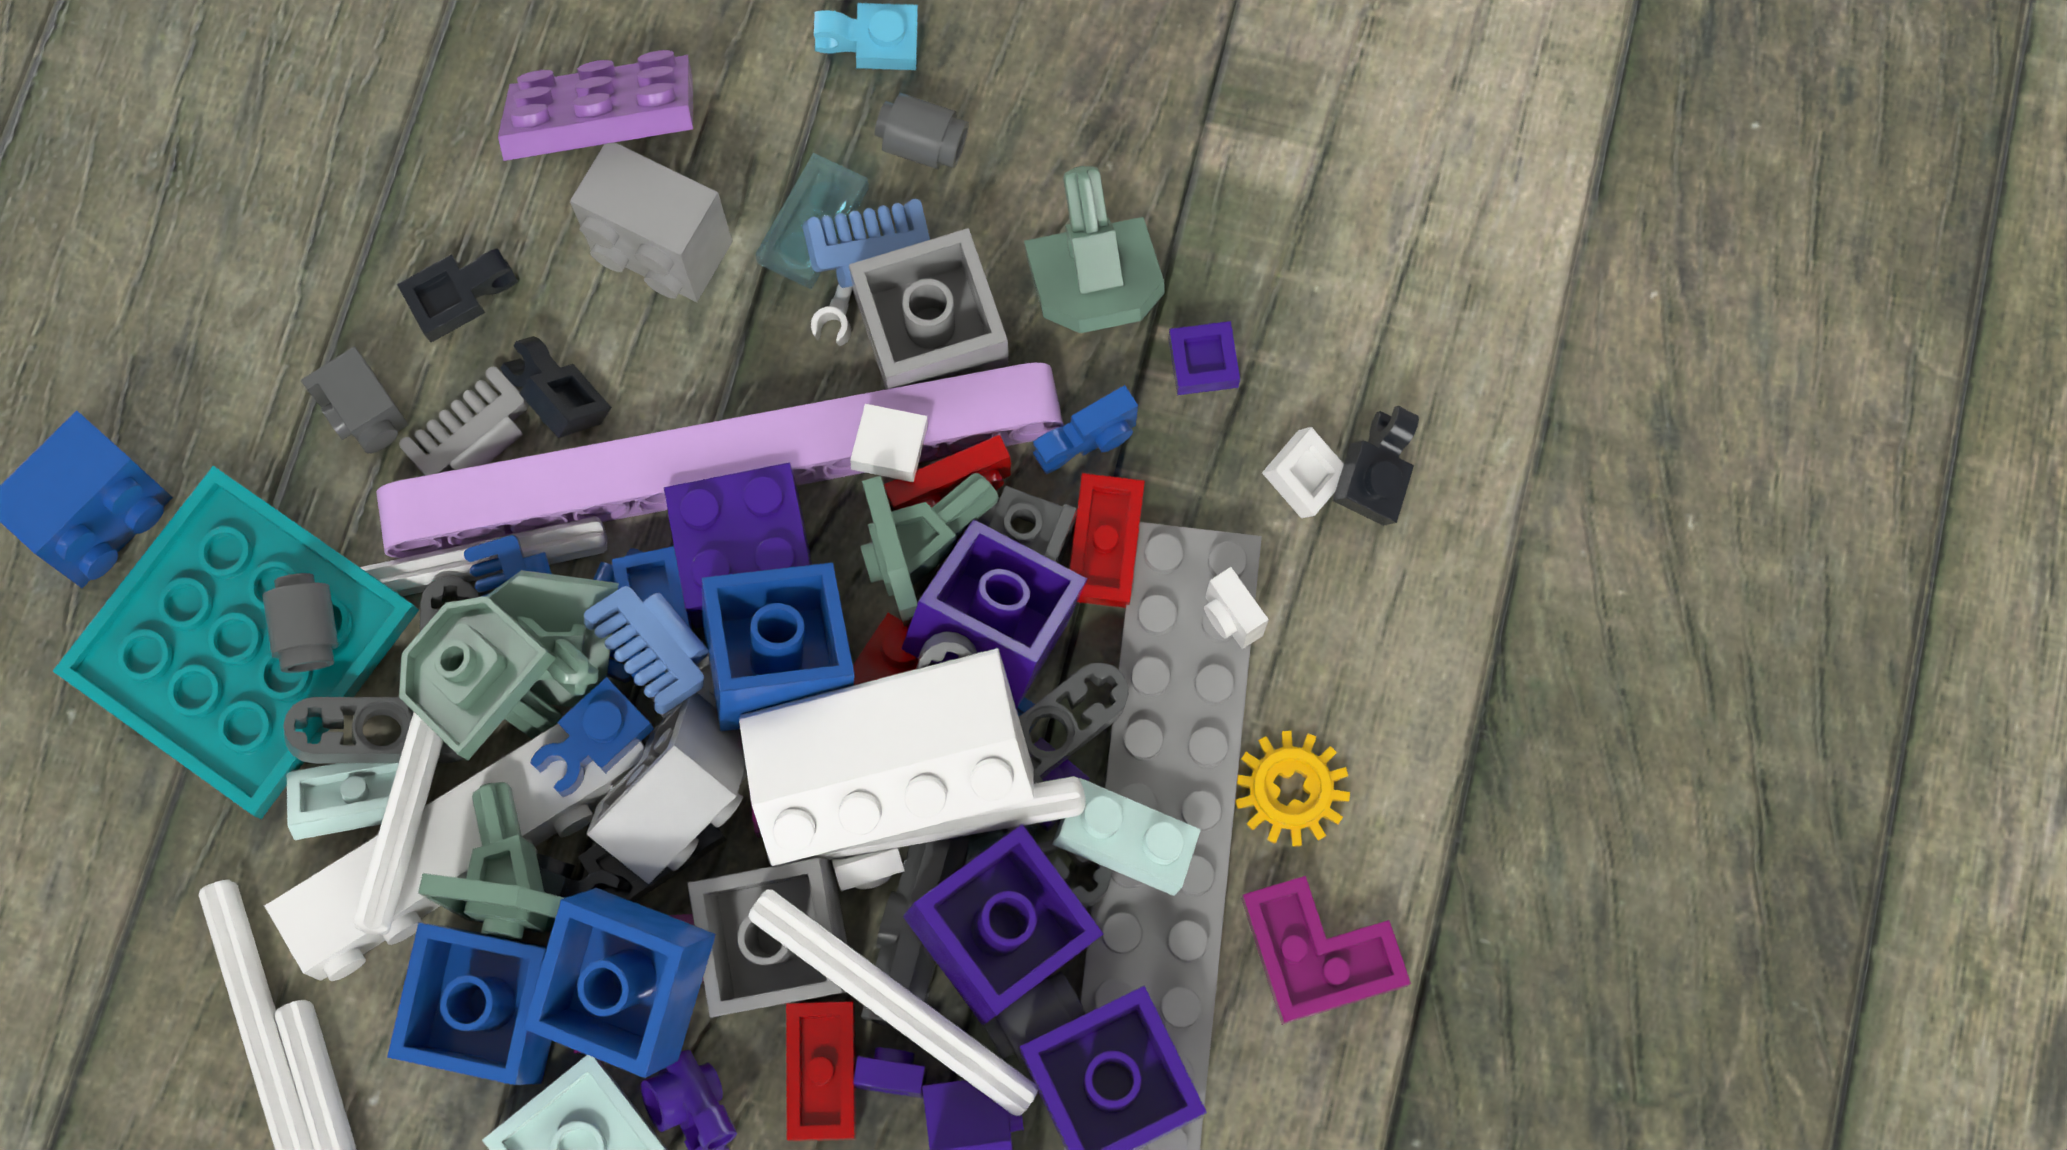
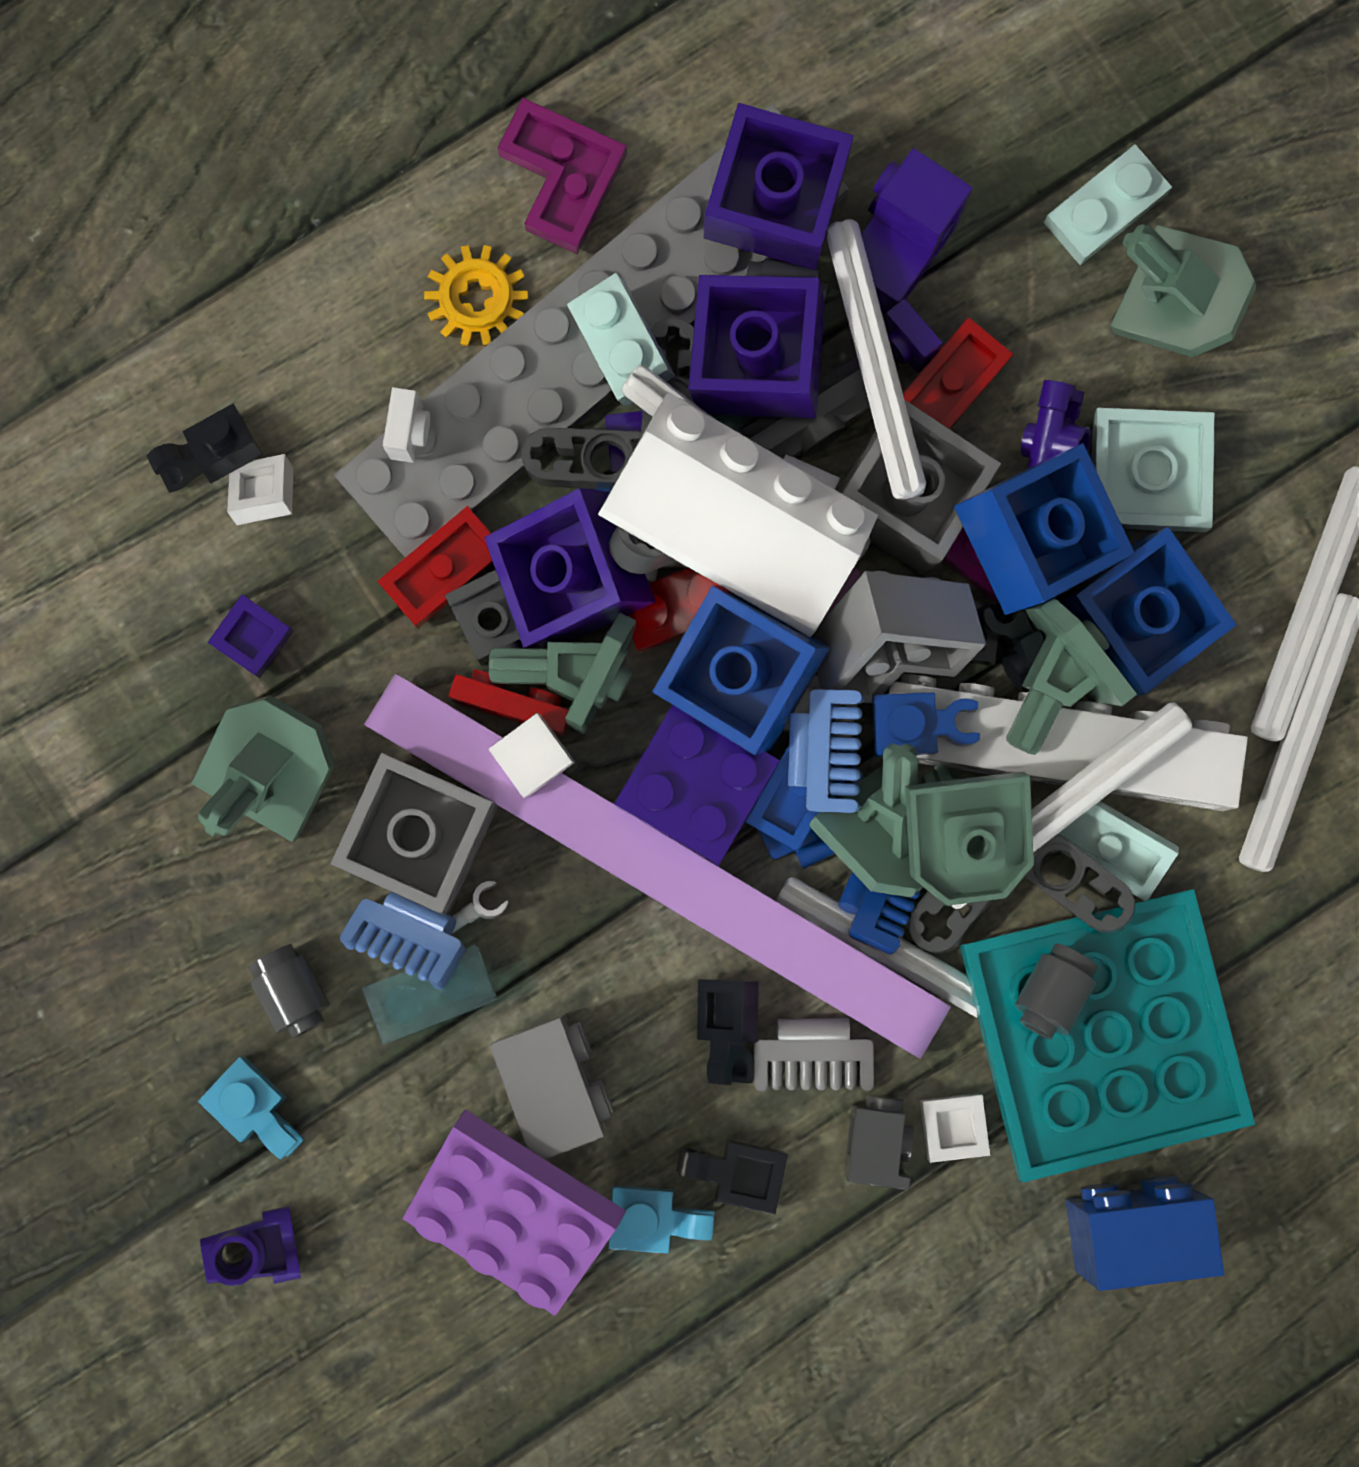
camera: 140 degrees left, 10 degrees up
blue plate [1033,385,1138,474] -> none
none -> medium azure plate [609,1185,715,1254]
none -> white plate [920,1093,990,1163]

